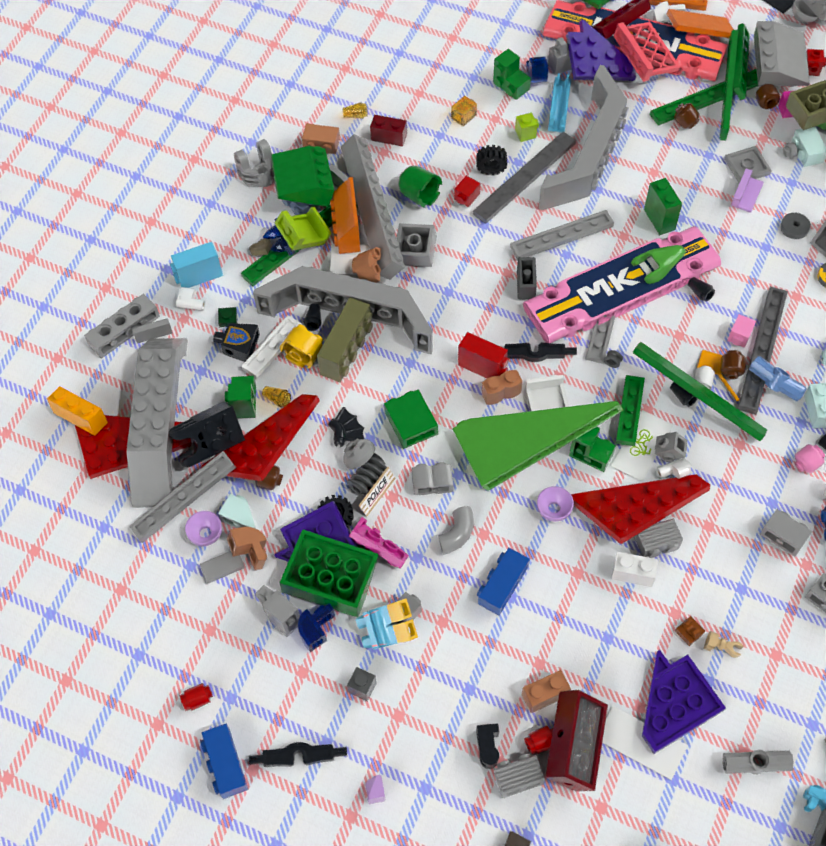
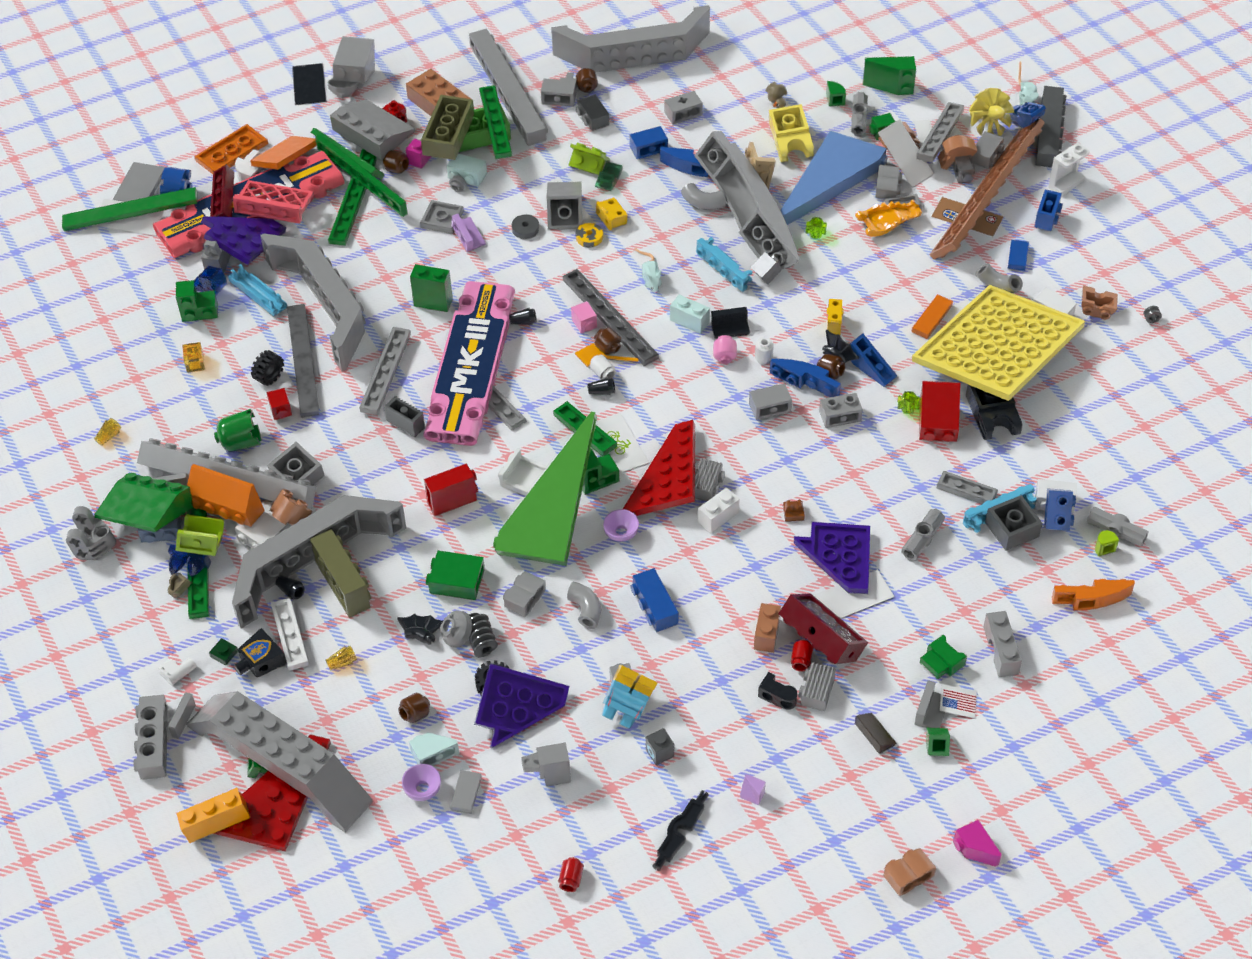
camera: 55 degrees left, 10 degrees down
light grey plate [129,451,236,543] -> none
black brick [169,402,245,467] -> none
medium azure brick [170,242,223,288] -> none
red wing [200,394,320,481] -> none
blue brick [200,723,248,799] -> none
green brick [225,376,256,419] -> none
nougat brick [227,527,267,570] -> none
green slope [279,530,379,618] -> none
yellow brick [280,324,323,368] -> none
clear blue brick [298,604,335,652] -> none
nougat brick [302,123,340,154] -> none
dark pink wing [349,517,409,569] -> none
sticker [359,467,396,517] -> none
dark red brick [370,114,407,147] -> none
nougat brick [482,370,522,405] -> none
black piece [504,342,577,362] -> none
lime brick [515,112,539,142] -> none
dark grey bush [604,350,623,368] -> none
bright green animal [631,245,686,284] -> none
green tile [633,341,767,442] -> none
light grey brick [655,432,688,462] -> none
white piece [656,458,693,479] -> none
reddish brown head [674,103,700,129] -> none
tan piece [703,631,744,658] -> none
medium blue piece [749,356,807,401] -> none

